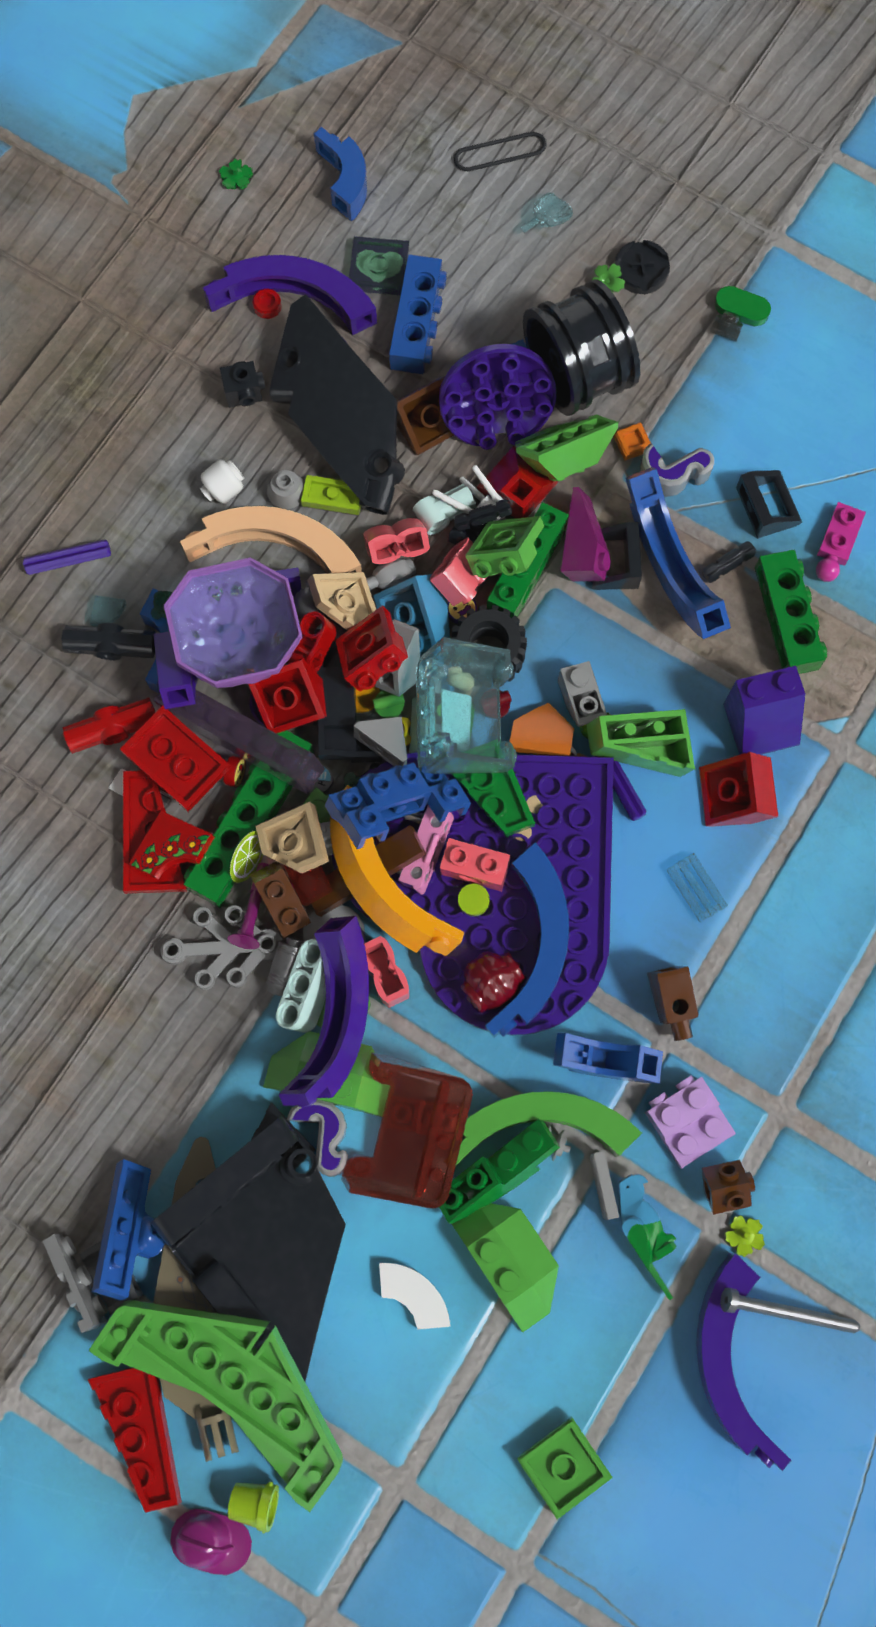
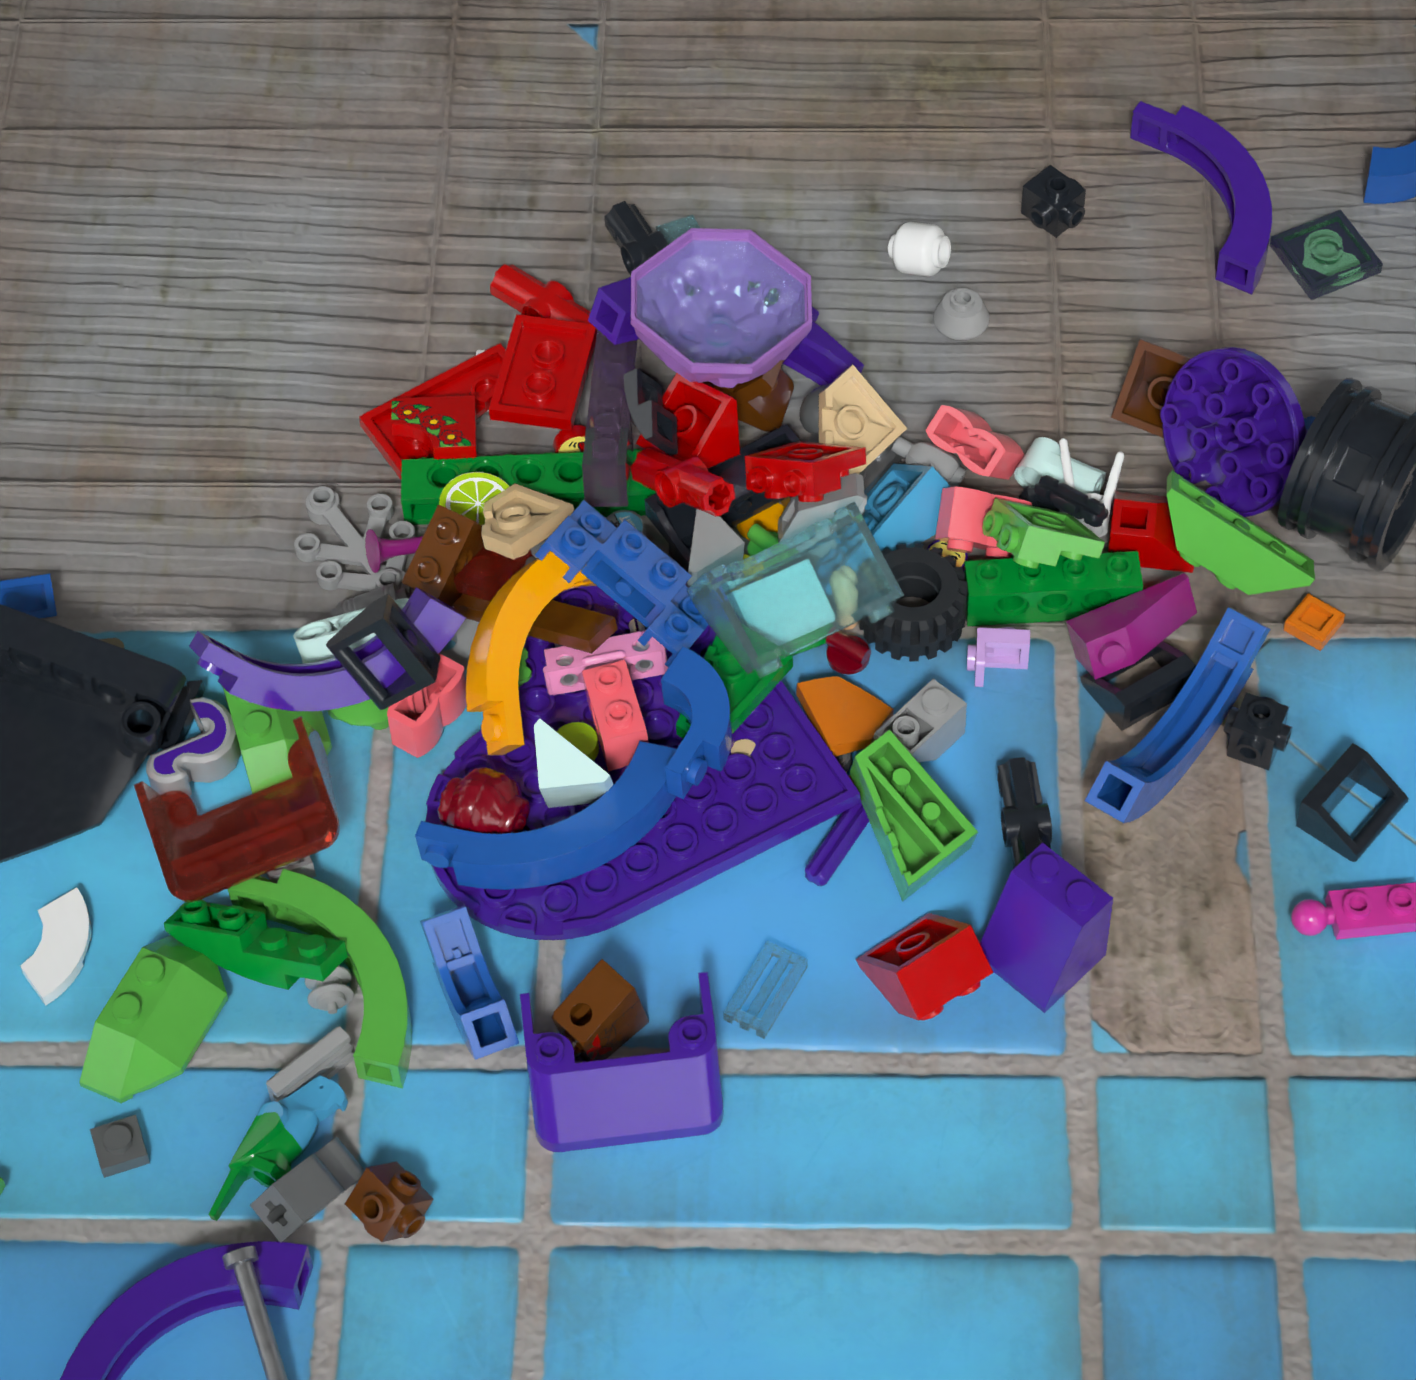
camera: 60 degrees right, 20 degrees down
dark purple axle [23,539,111,575] -> none
light nougat arch [180,506,362,574] -> none
green plant [219,159,253,190] -> none
red tile [253,289,282,319] -> none
black panel [270,294,405,515] -> none
red piece [286,611,337,673] -> none
lime plate [301,475,361,515] -> none
blue brick [389,254,447,374] -> none
light grey animal [640,443,715,497] -> none
lavender plate [645,1075,736,1169] -> none
black axle [702,541,756,583] -> none
lime plant [725,1215,765,1257] -> none
green brick [754,549,827,674] -> none
none -> dark grey plate [90,1115,150,1178]
none -> dark grey piece [250,1137,365,1243]
none -> black tile [326,594,440,710]
none -> dark purple windscreen [520,972,724,1152]
none -> light aqua slope [534,719,614,808]
none -> black slope [623,369,678,456]
none -> red piece [630,448,735,517]
none -> blue arch [661,646,732,799]
none -> lavender bracket [967,627,1030,687]
none -> black piece [997,757,1052,868]
none -> black brick [1224,692,1293,771]

